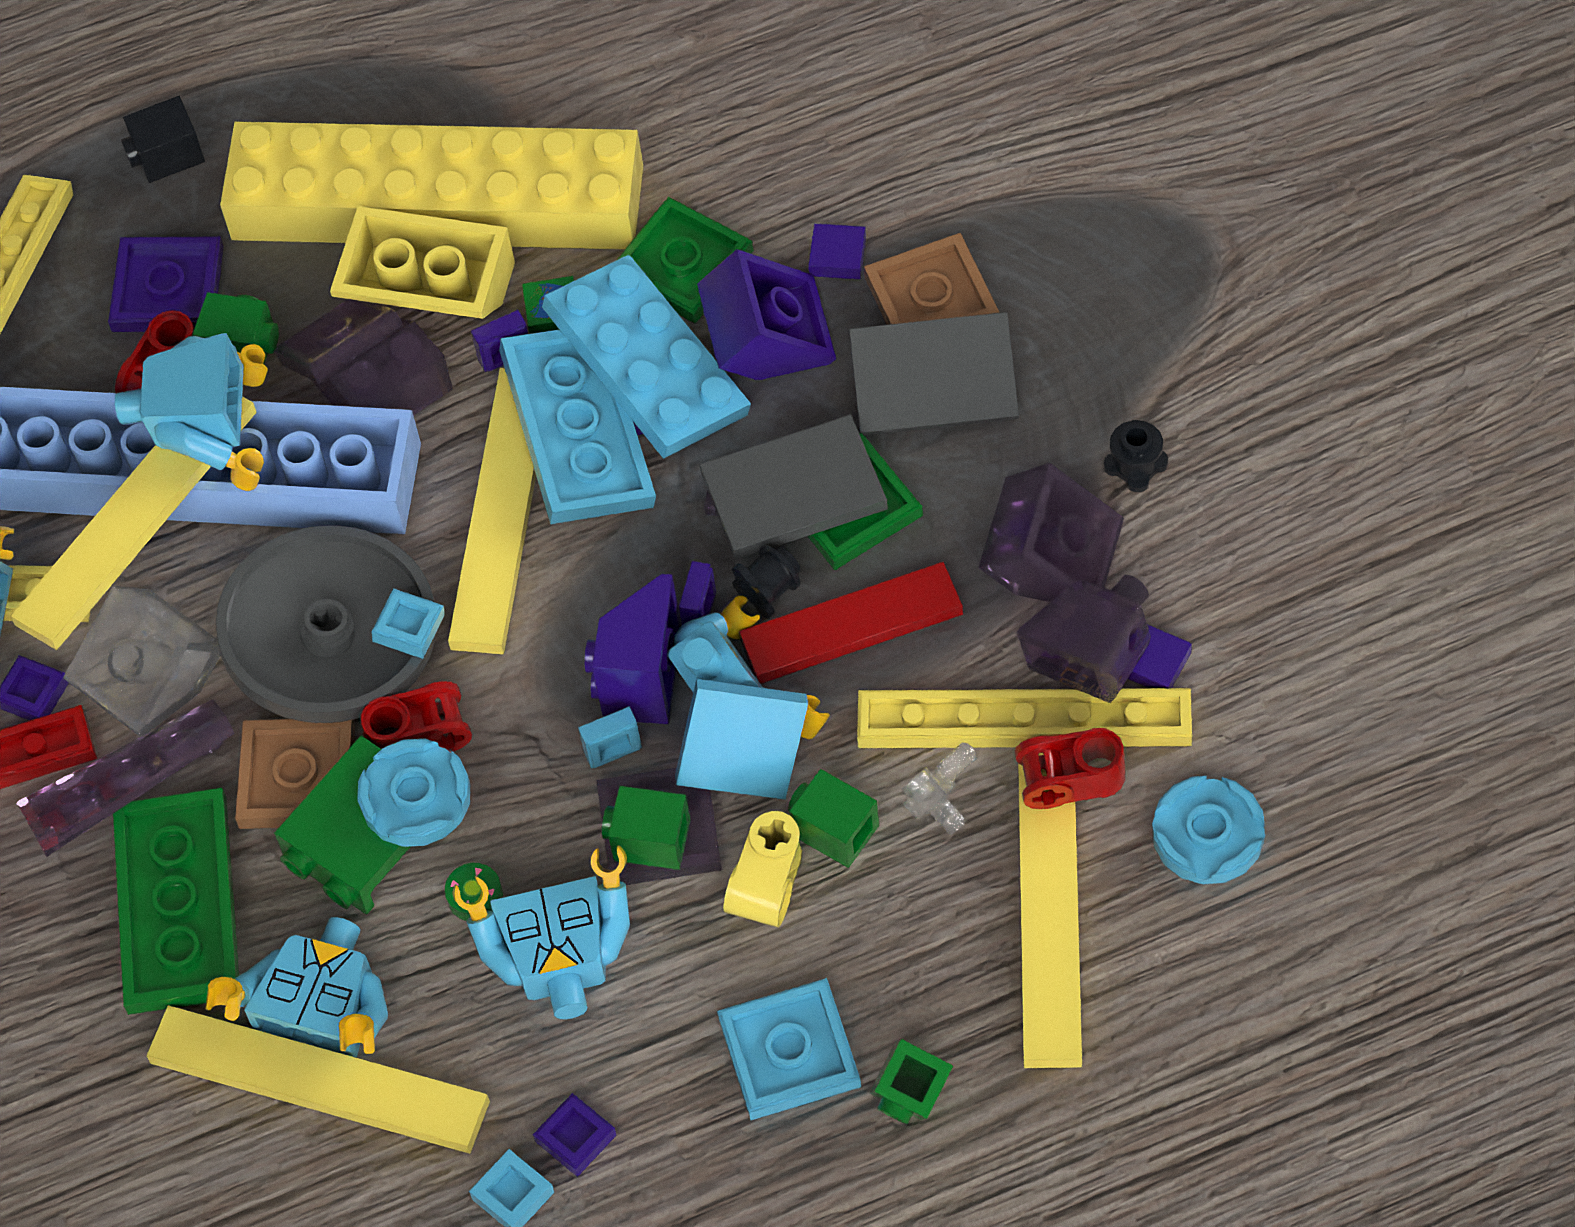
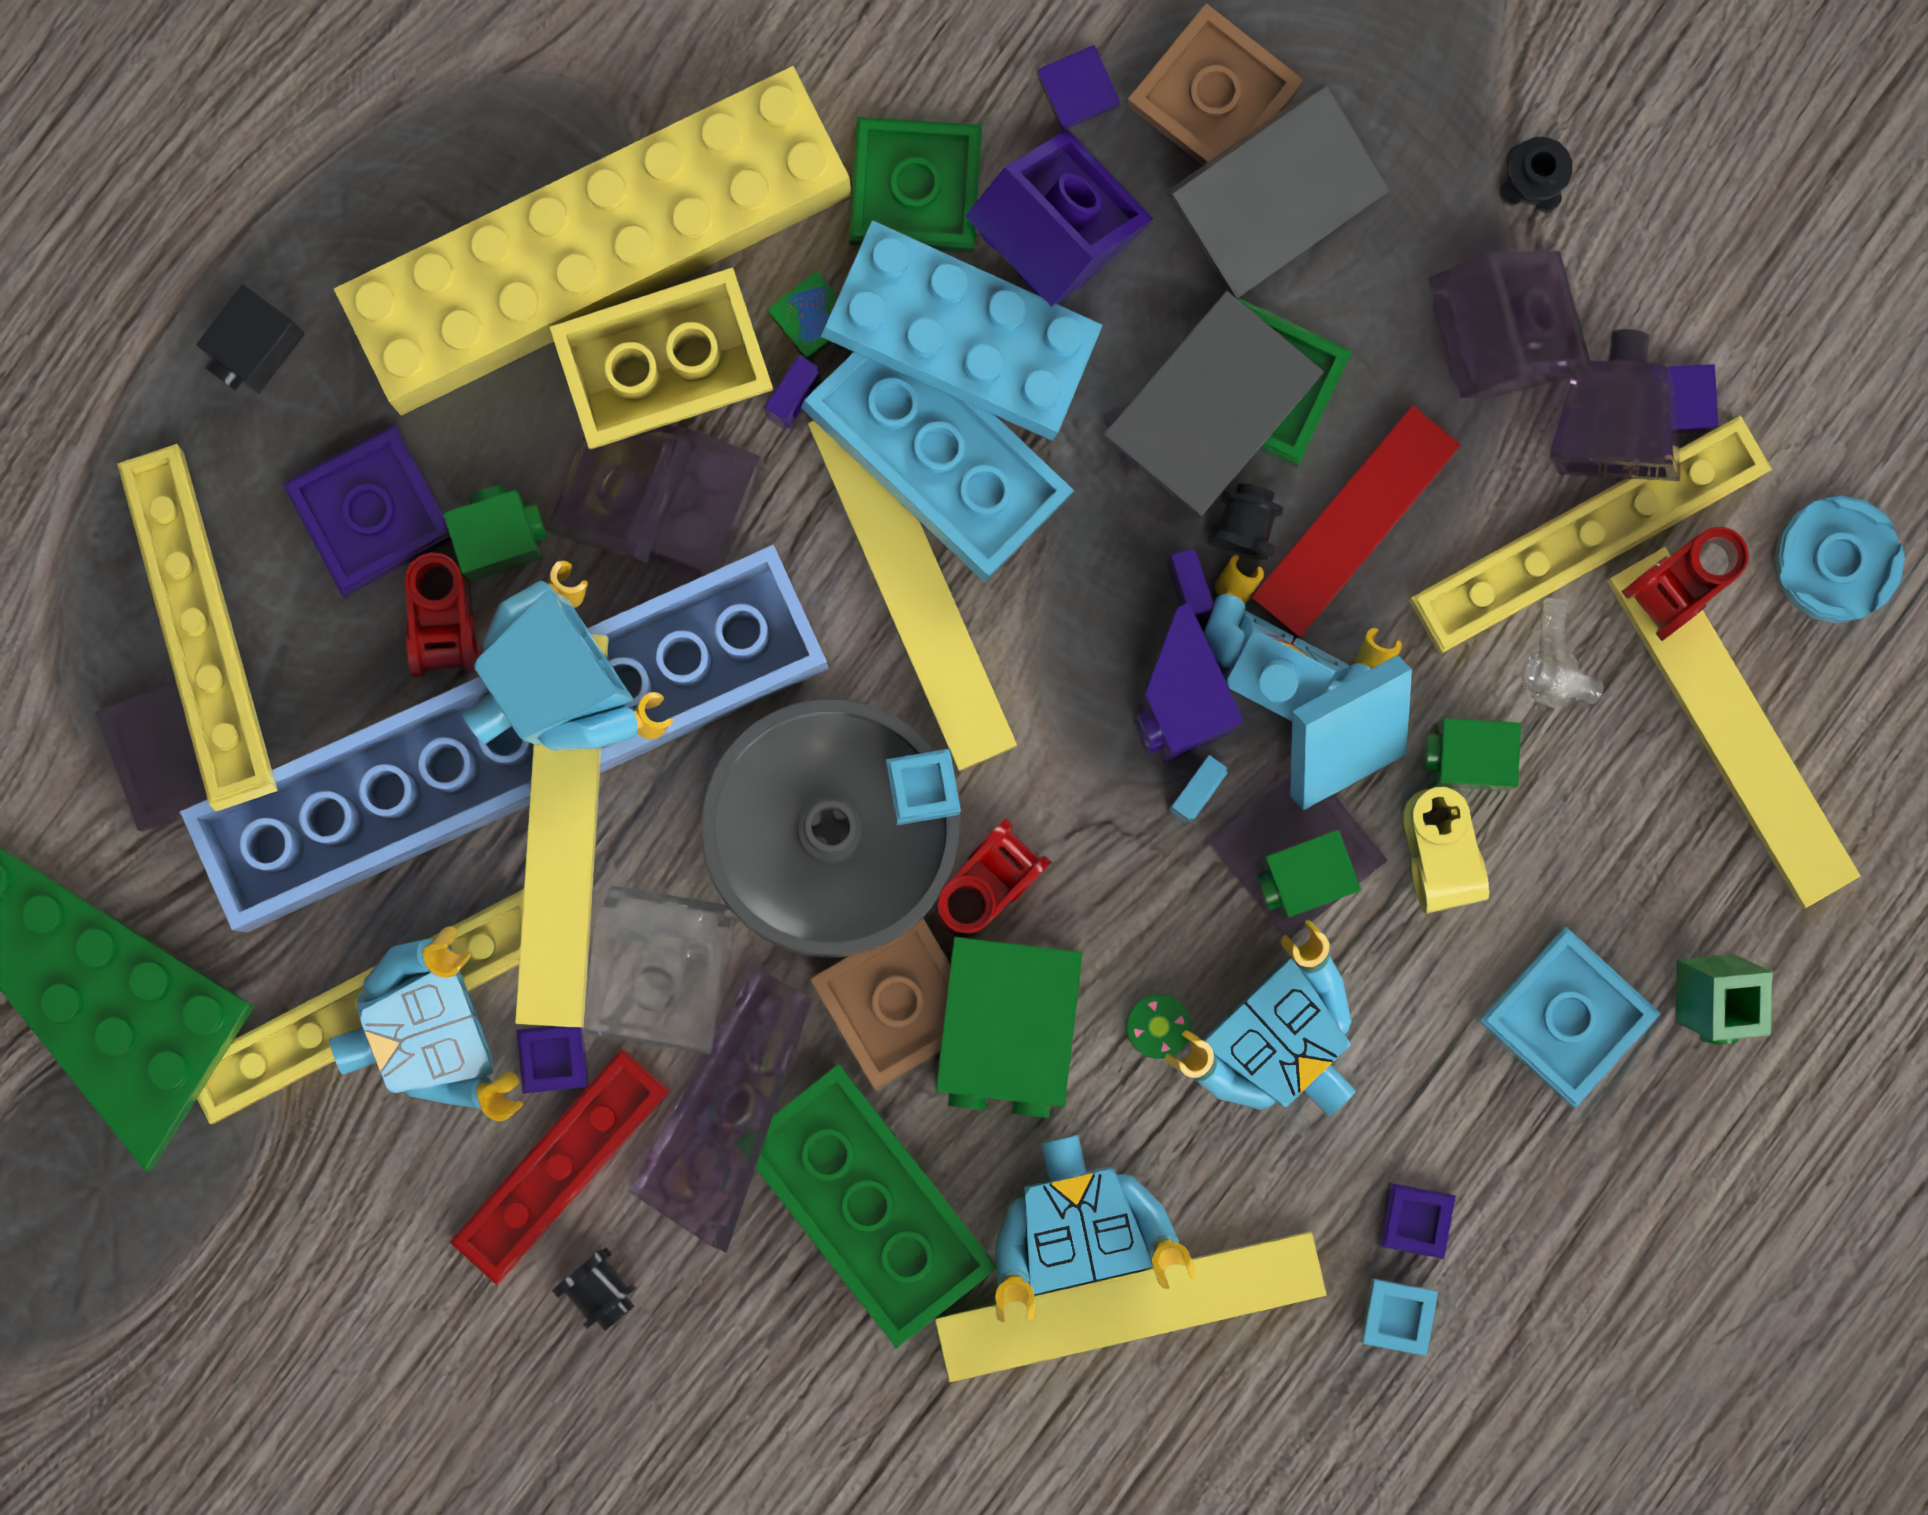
camera: 40 degrees left, 25 degrees up
medium azure tile [357,738,471,847] -> none

